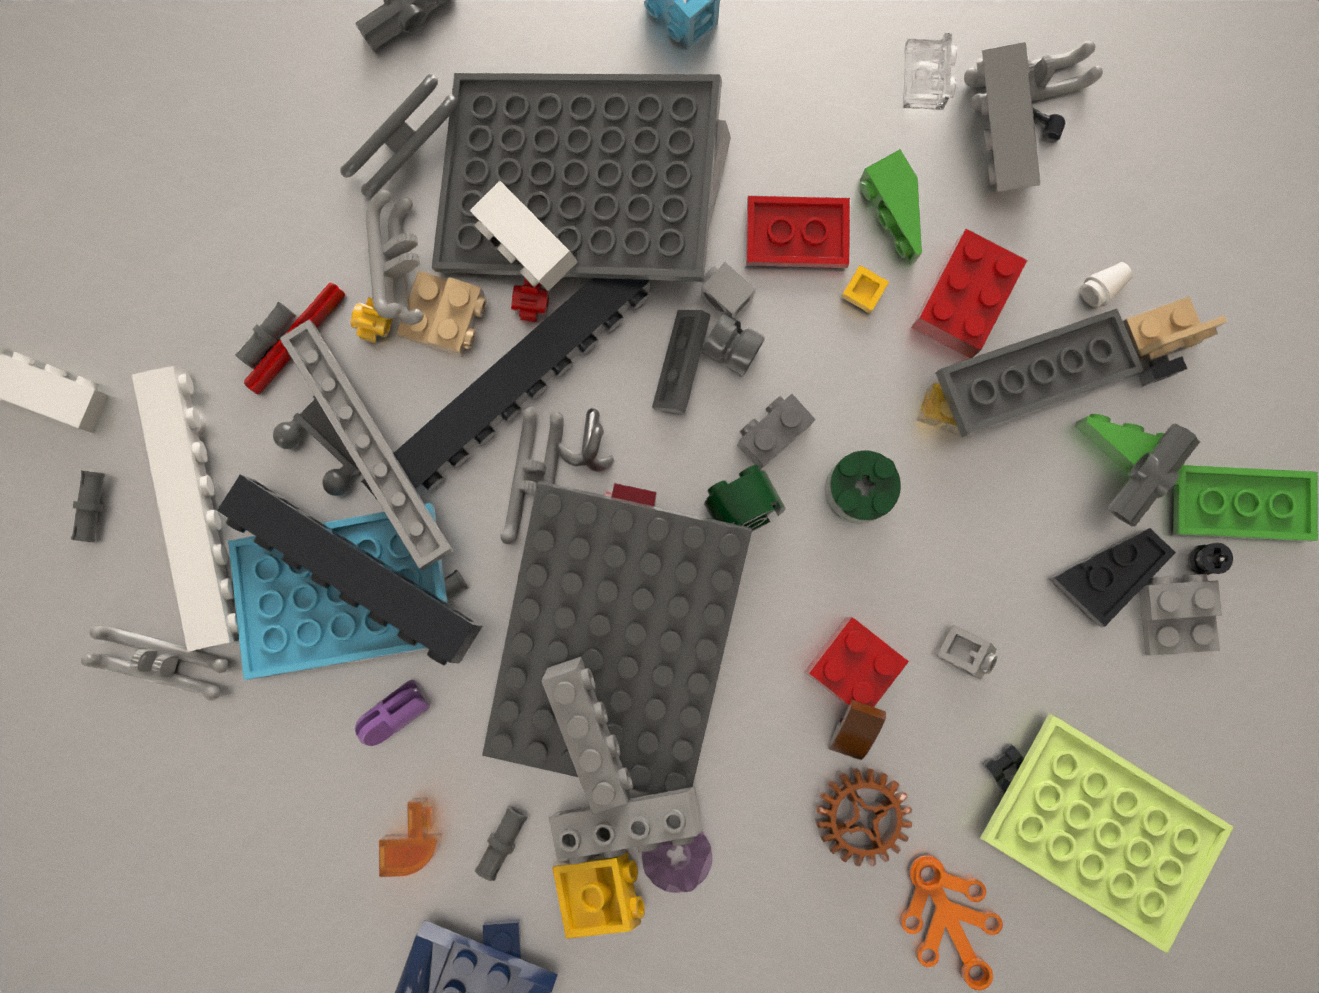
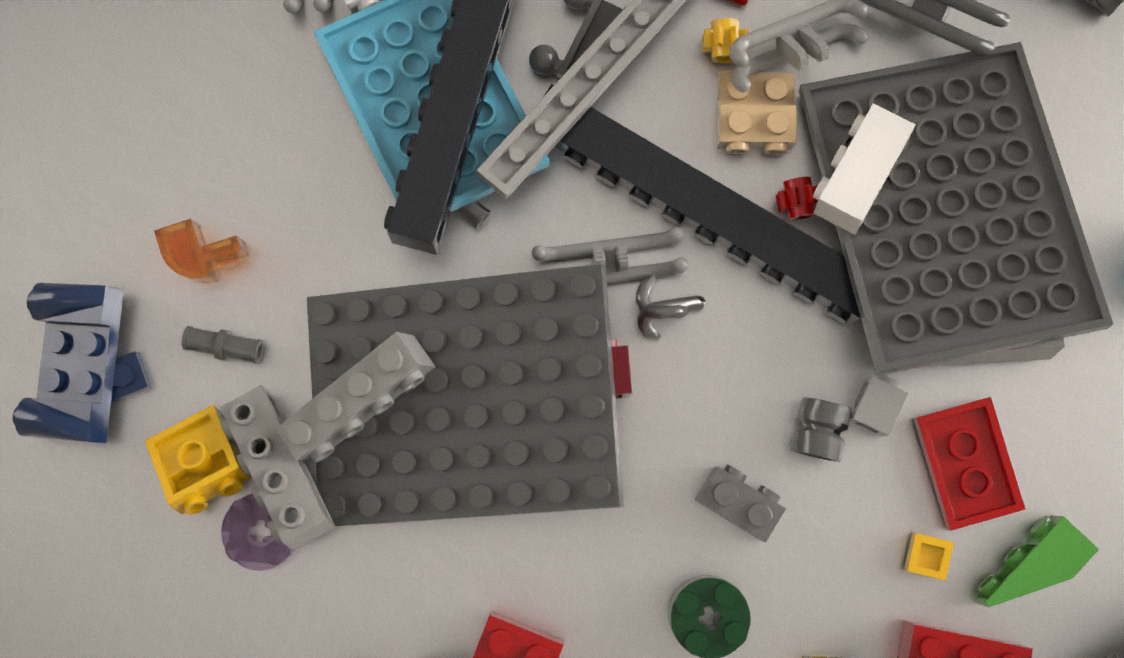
camera: 80 degrees right, 0 degrees up
medium lavender arm [355,679,430,746] -> none
dark grey plate [652,310,711,413] -> none
dark green brick [704,465,786,532] -> none

